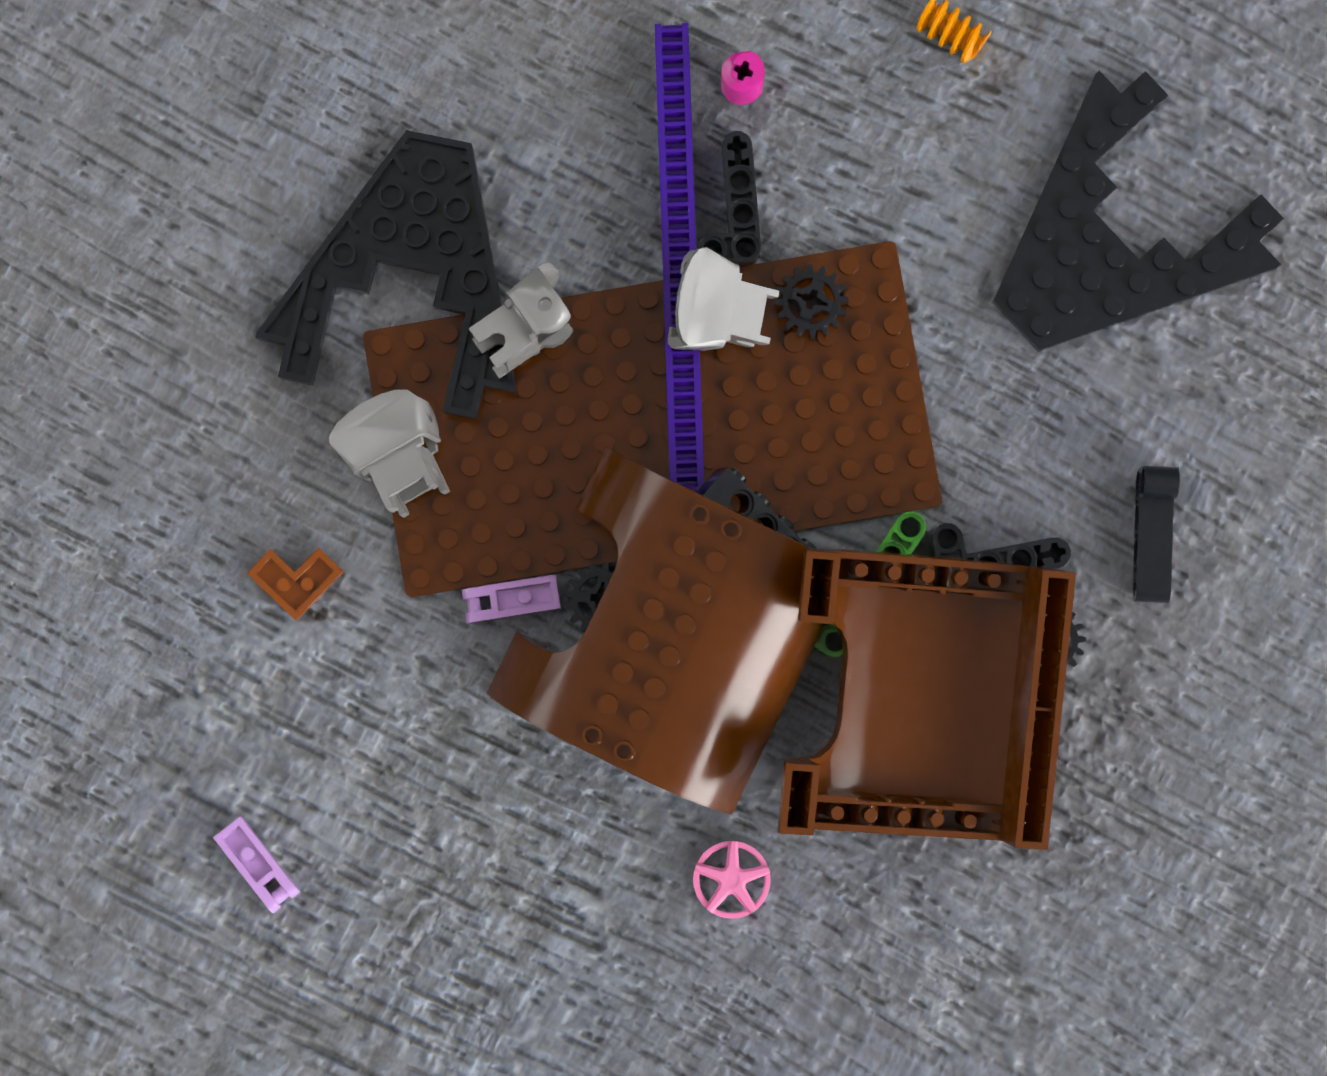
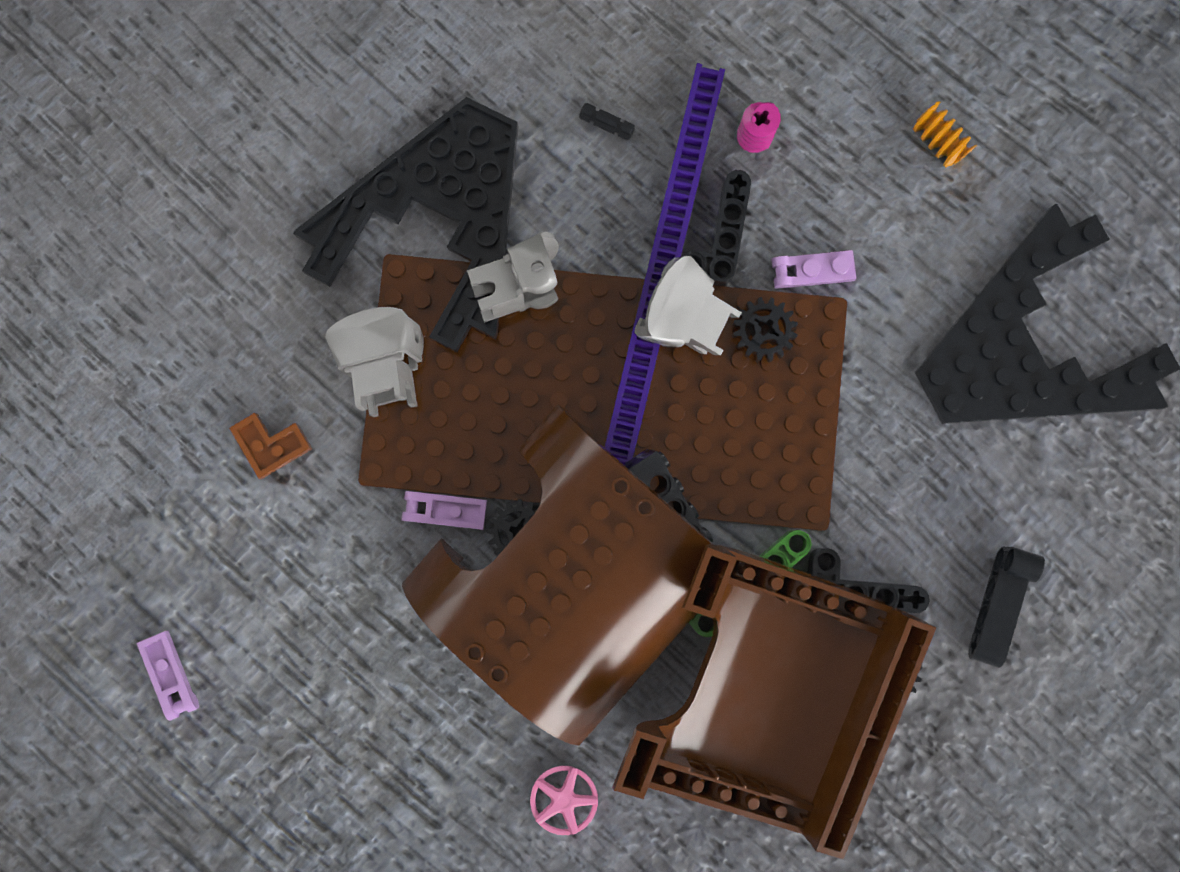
camera: 15 degrees right, 0 degrees up
none -> black axle [579,103,635,140]
none -> lavender plate [771,250,856,289]

